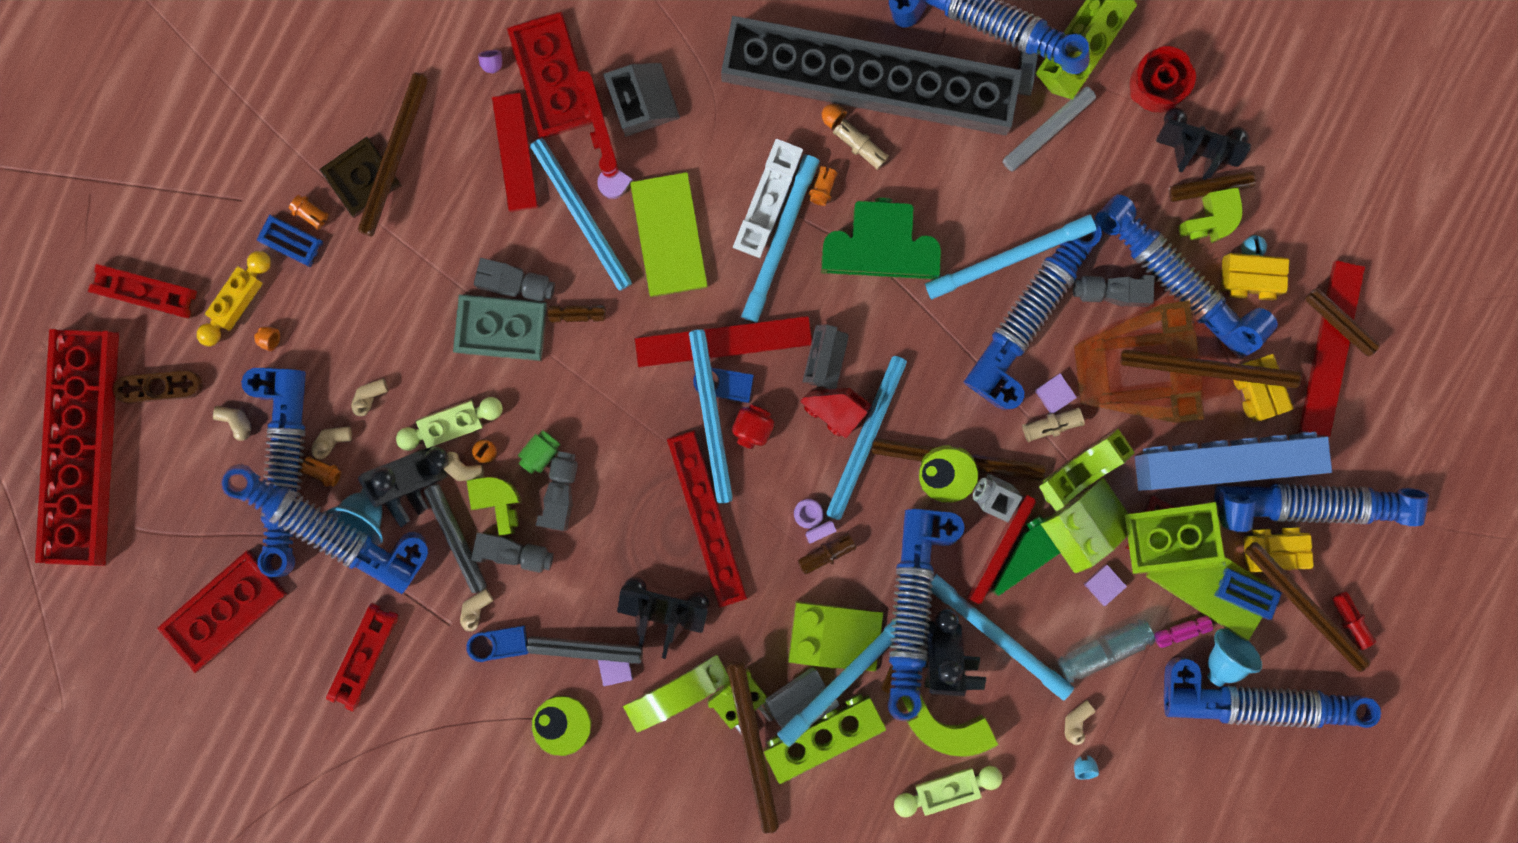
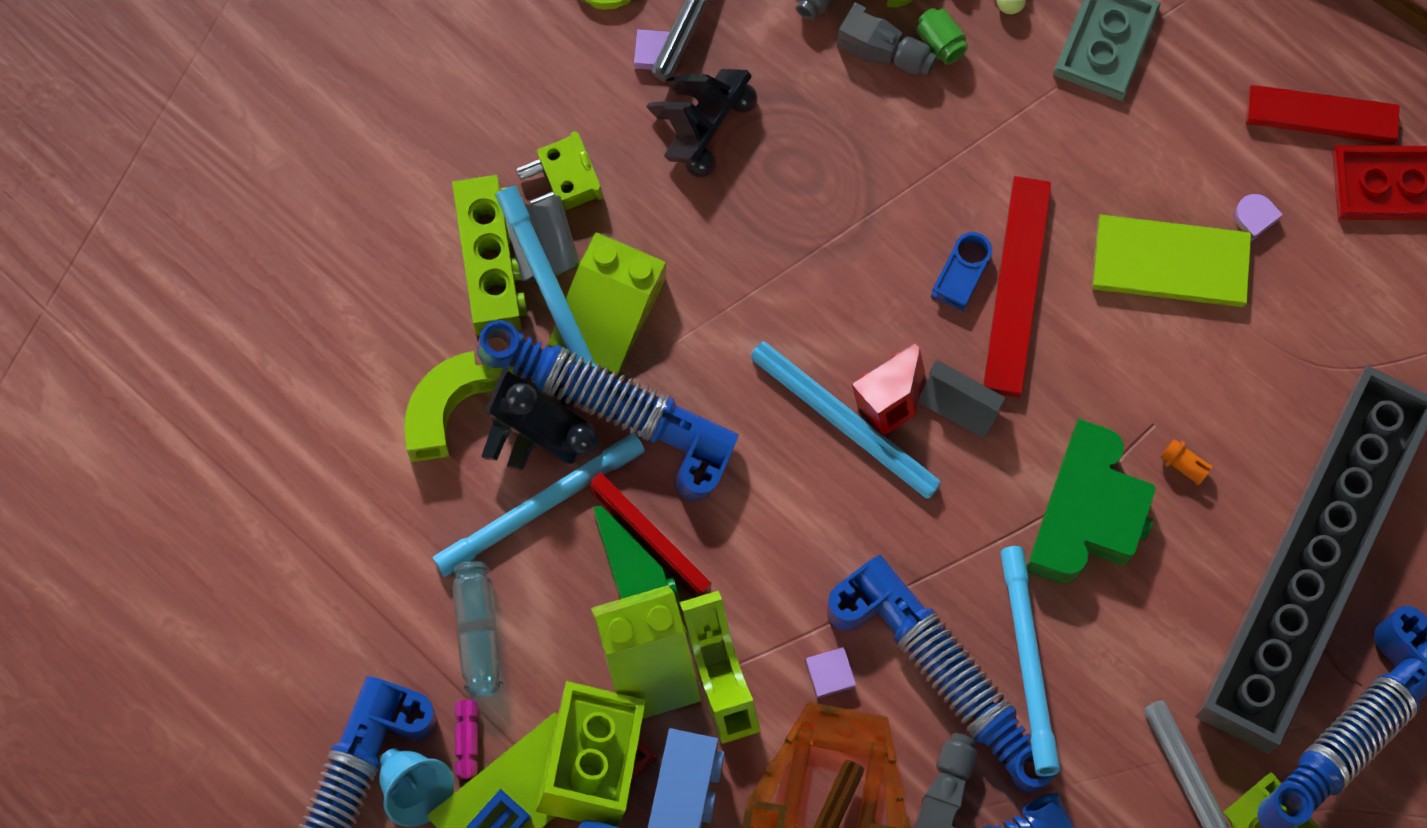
camera: 105 degrees right, 15 degrees down
dark grey piece [473,258,555,301] -> none
medium azure axle [530,138,632,291] -> none
reddish brown axle [548,305,606,322] -> none
red plate [574,71,619,178] -> none
dark grey slope [604,63,680,137] -> none
lime arch [623,655,730,732] -> none
red tile [667,430,747,608] -> none
medium azure axle [689,329,733,503] -> none
reddish brown axle [727,662,779,834] -> none
red head [732,404,775,450] -> none
white slope [733,139,803,258] -> none
medium azure piece [741,154,820,323] -> none
lavender tile [794,499,823,528] -> none
reddish brown axle [798,533,856,574] -> none
lavender tile [805,521,836,544] -> none
orange hinge [822,104,847,130] -> none
tan pin [833,119,889,170] -> none
reddish brown axle [871,438,1045,481] -> none
yellowish green plate [894,766,1003,817] -> none
lime tile [919,445,978,503] -> none
light grey brick [973,473,1022,522] -> none
dark grey beam [1018,50,1038,96] -> none
tan pin [1022,407,1085,443] -> none
tan arm [1064,700,1096,745] -> none
medium azure hinge [1074,755,1099,780] -> none
lavender tile [1084,564,1127,606] -> none

